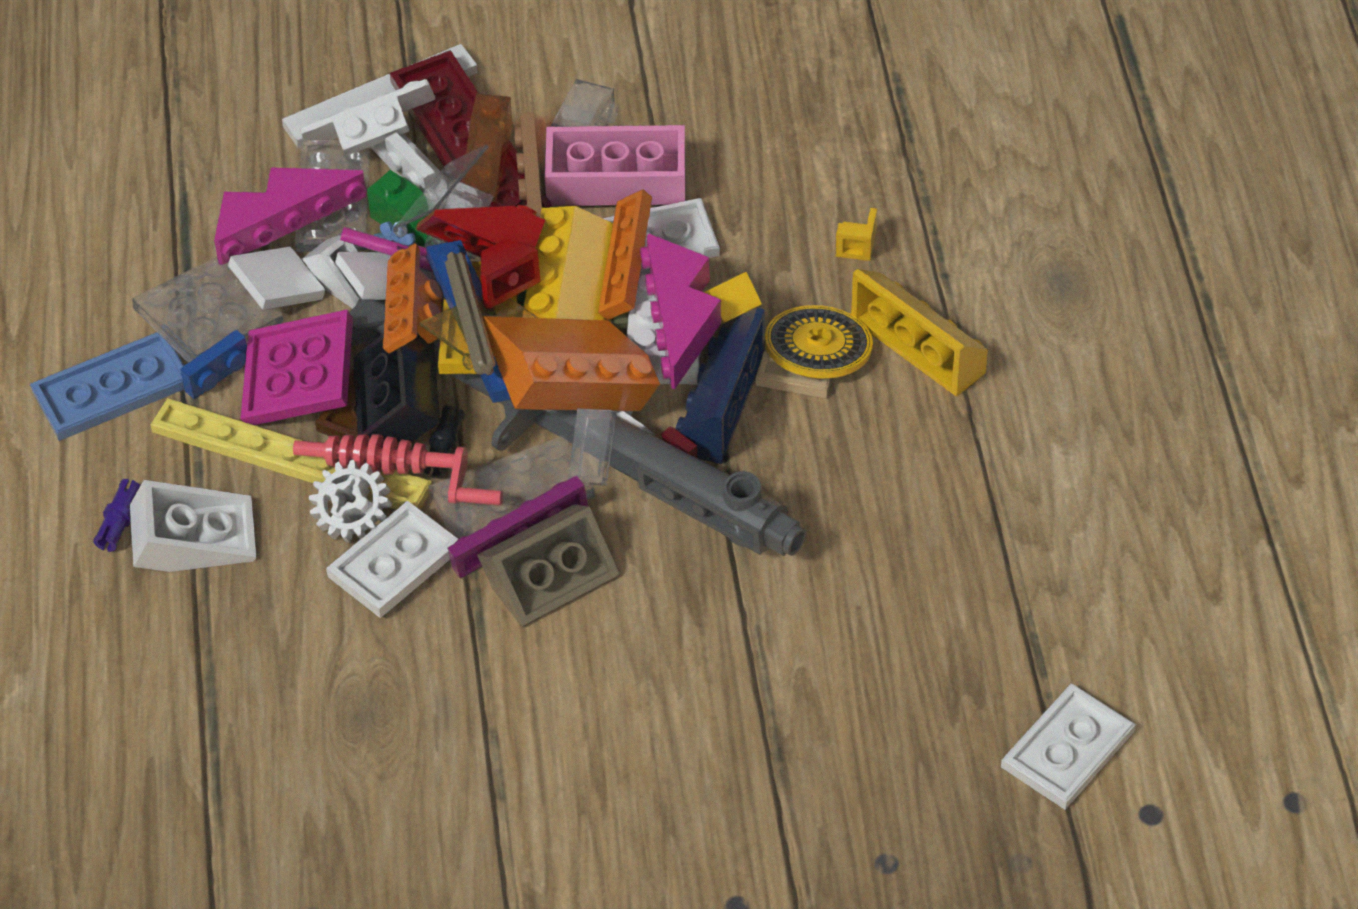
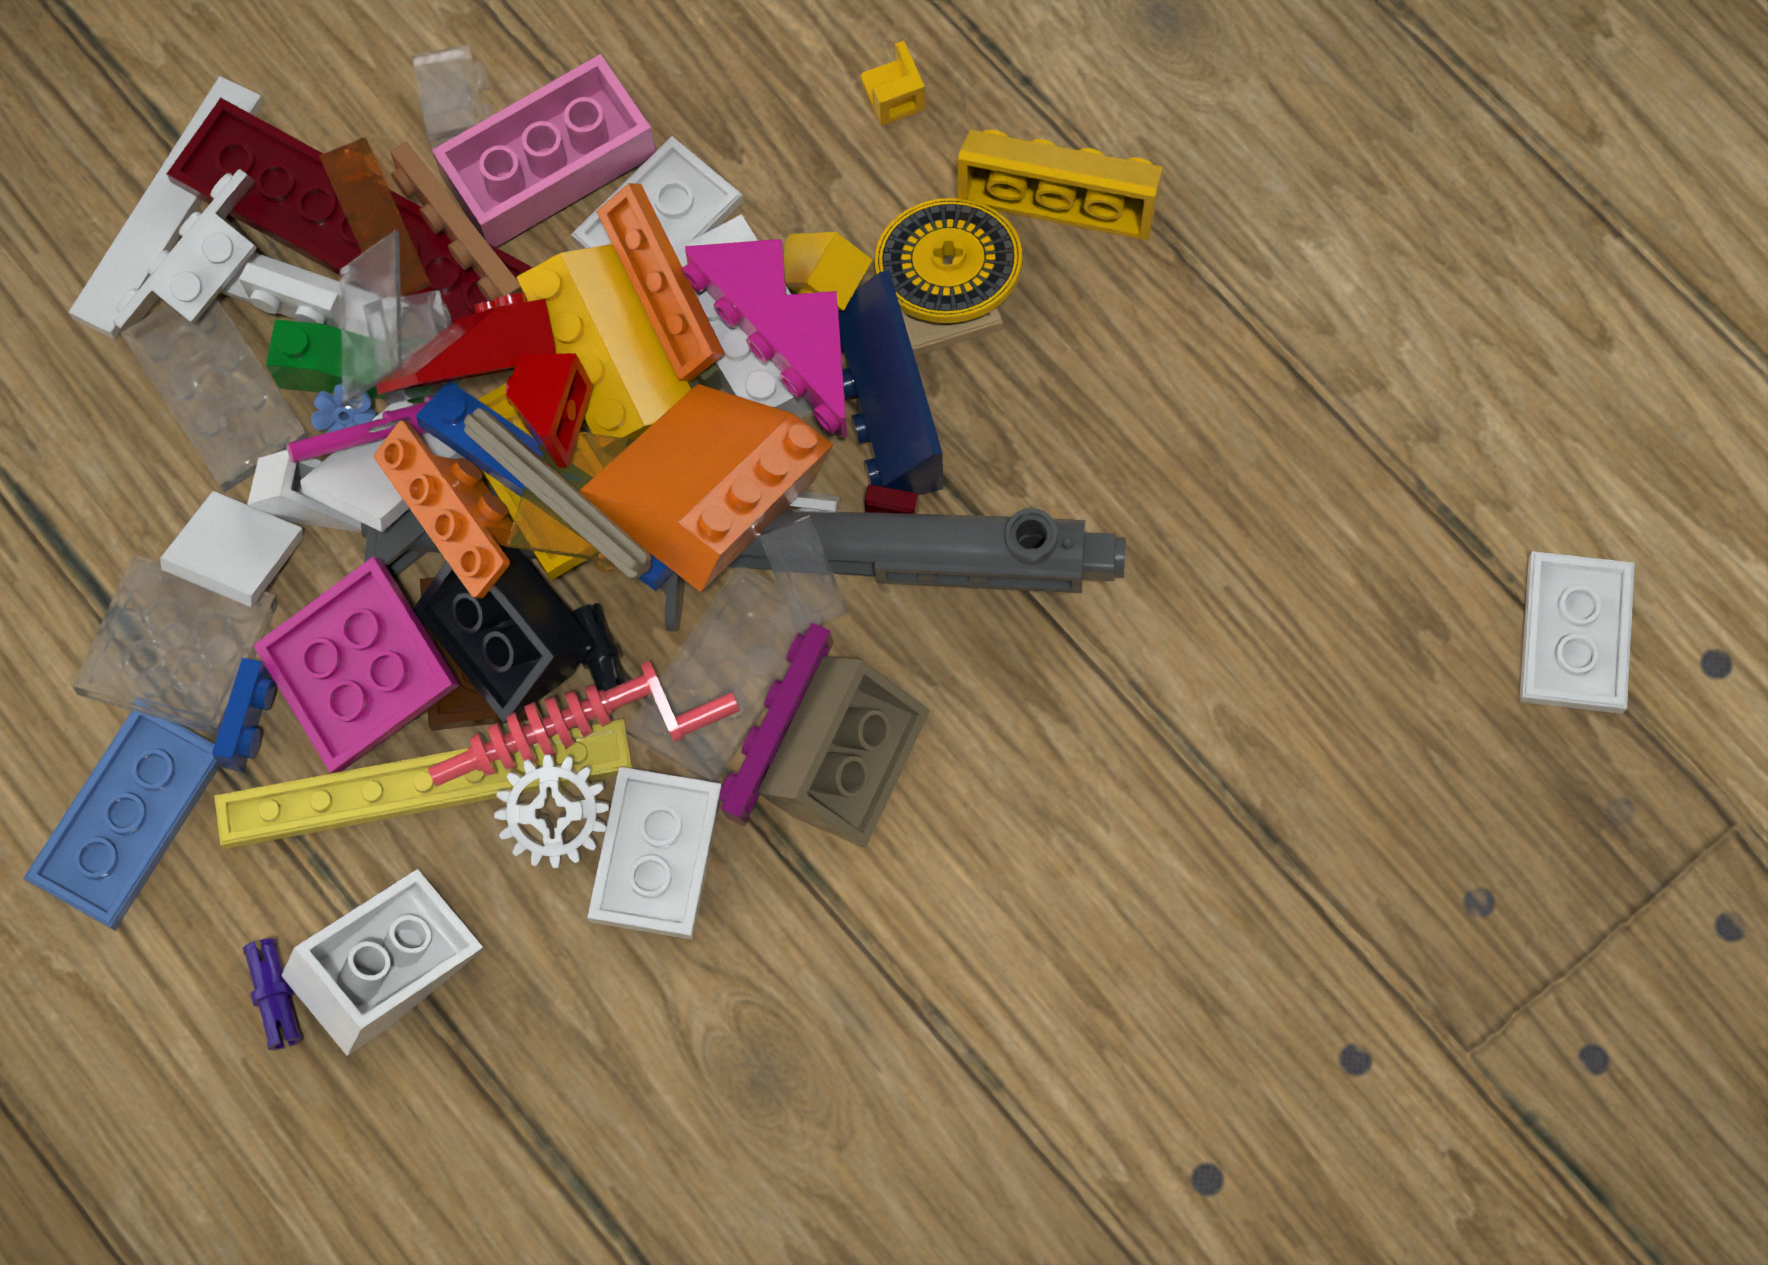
camera: 30 degrees left, 20 degrees up
dark pink slope [214,167,367,265] -> none

